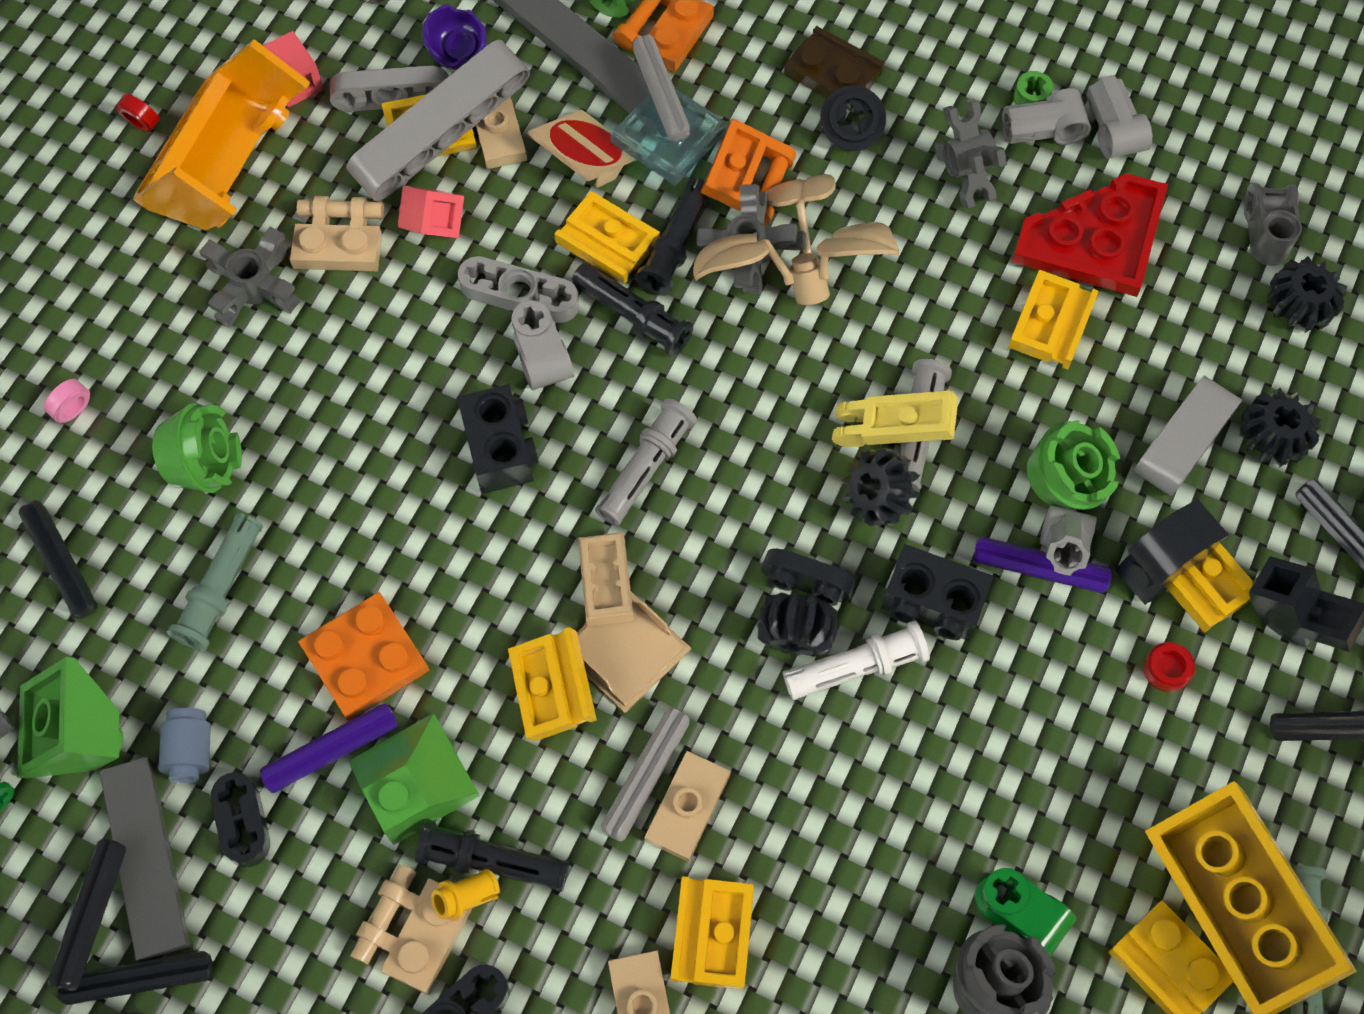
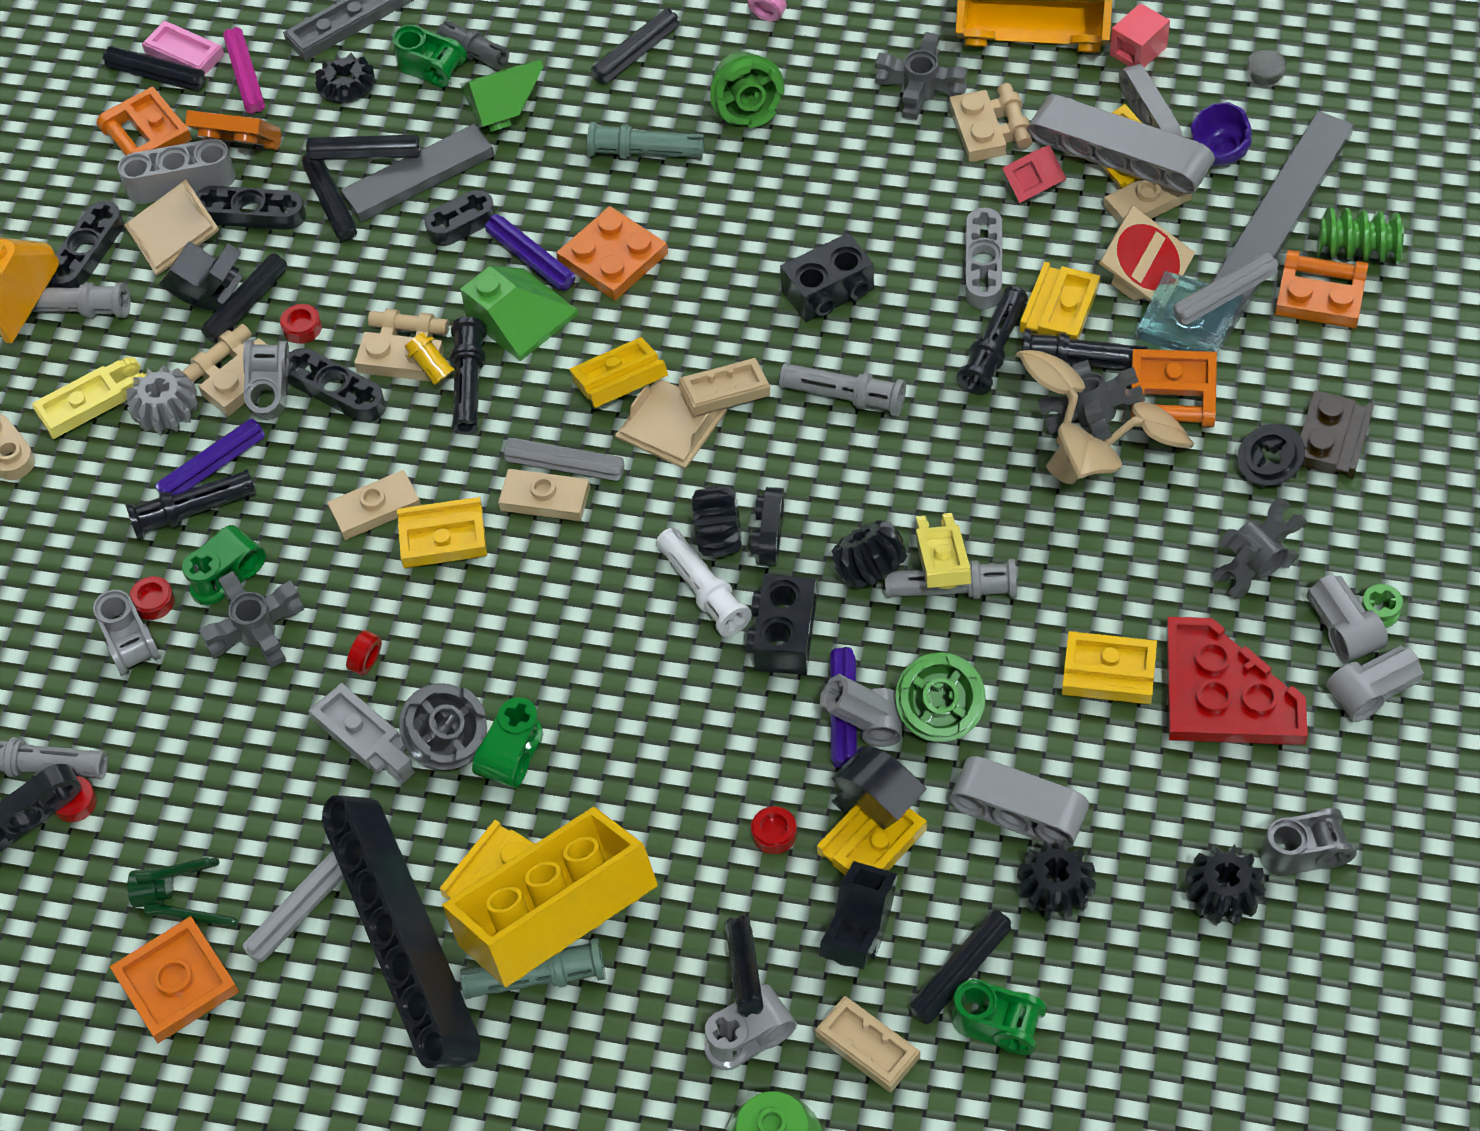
camera: 80 degrees right, 10 degrees down
sand blue brick [158,708,211,783] -> none
light grey piece [511,300,574,391] -> none

